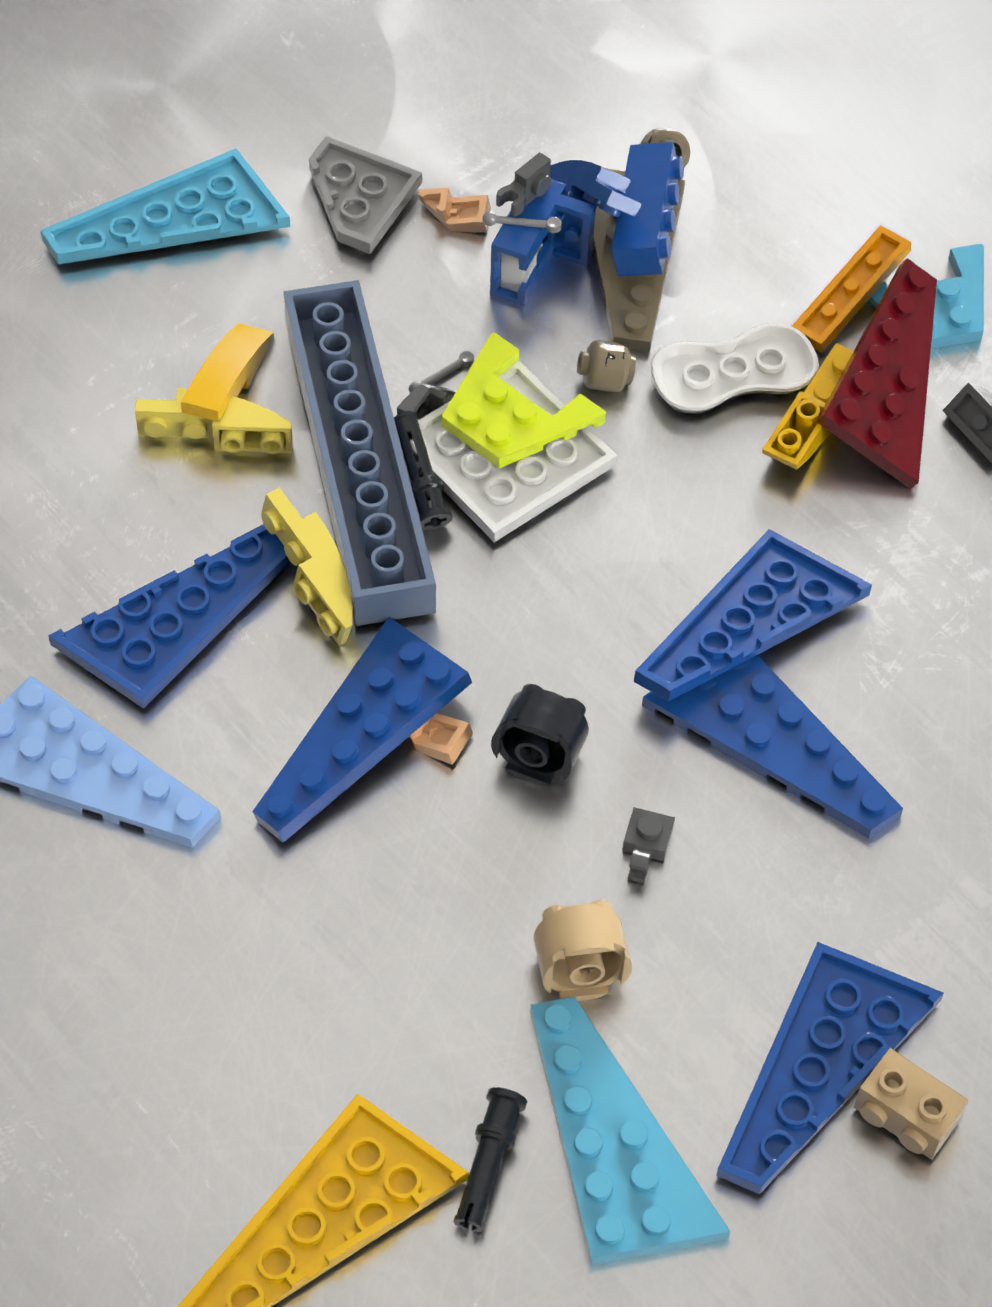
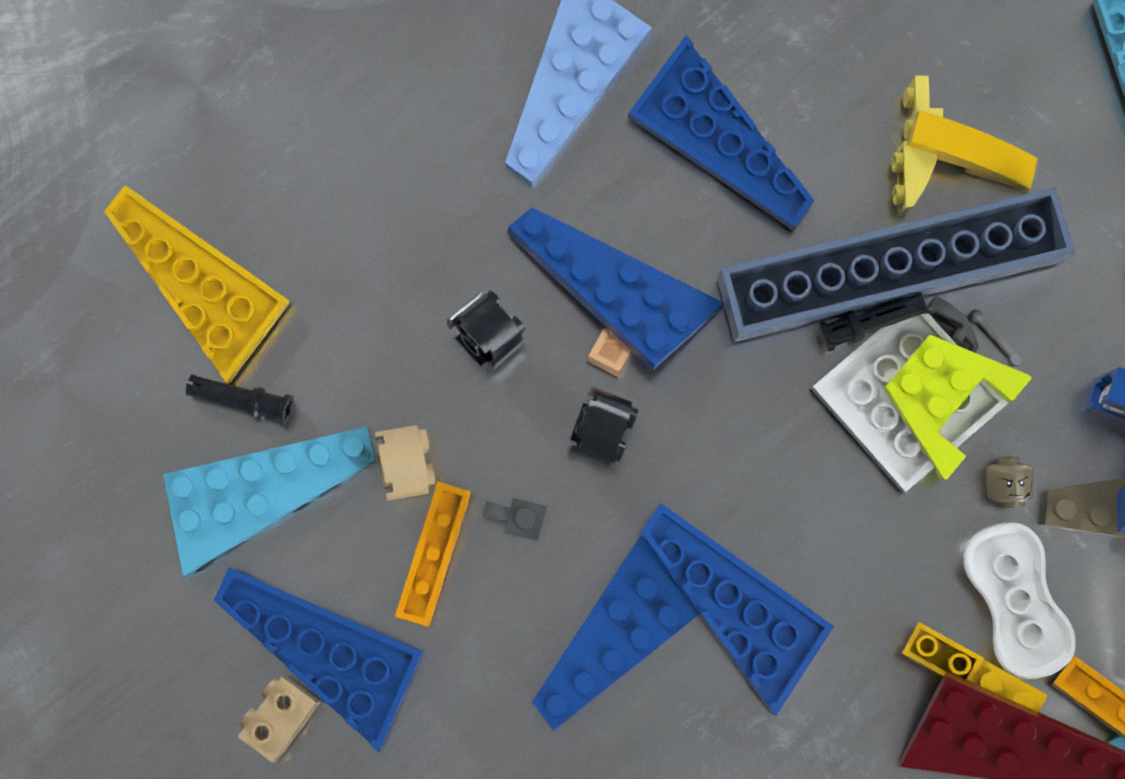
camera: 90 degrees right, 25 degrees up
light yellow slope [261,487,353,647] -> none
none -> light orange plate [395,482,472,627]
none -> black brick [447,290,526,372]

